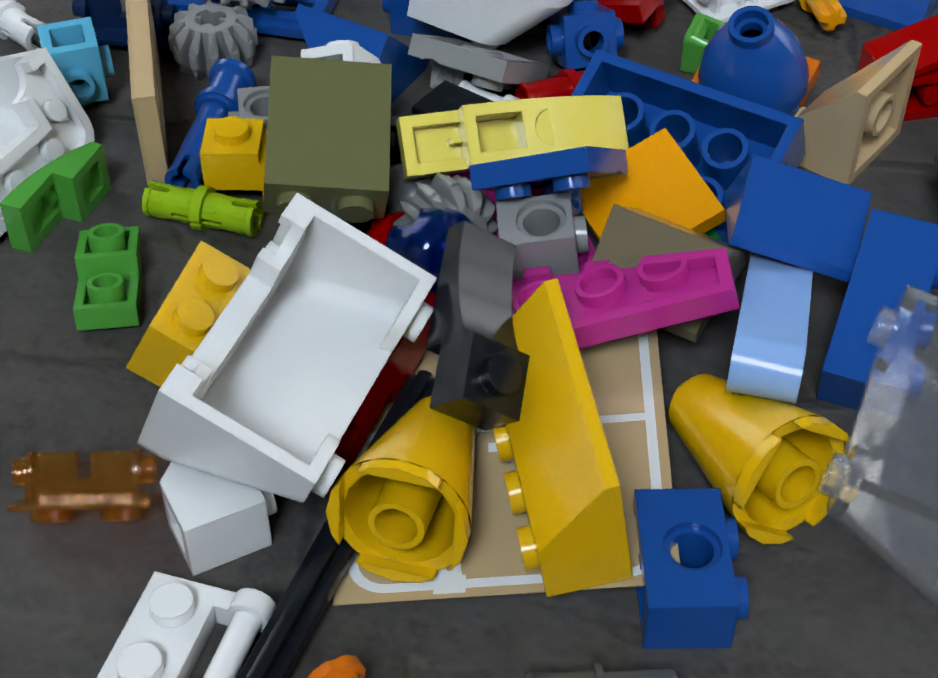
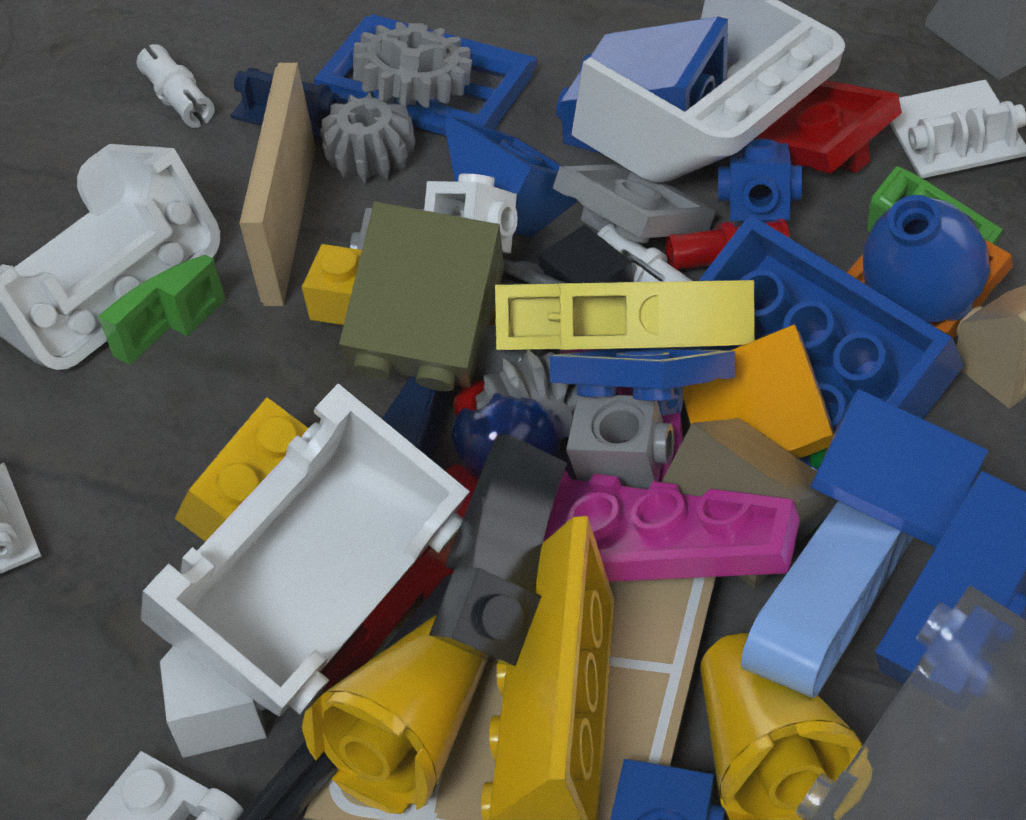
camera: 20 degrees right, 5 degrees up
clear orange hinge [7,448,162,523] -> none
medium azure brick [37,17,115,107] -> none
bright green slope [73,223,142,331] -> none
lime pin [142,180,264,238] -> none
blue pin [165,58,257,189] -> none

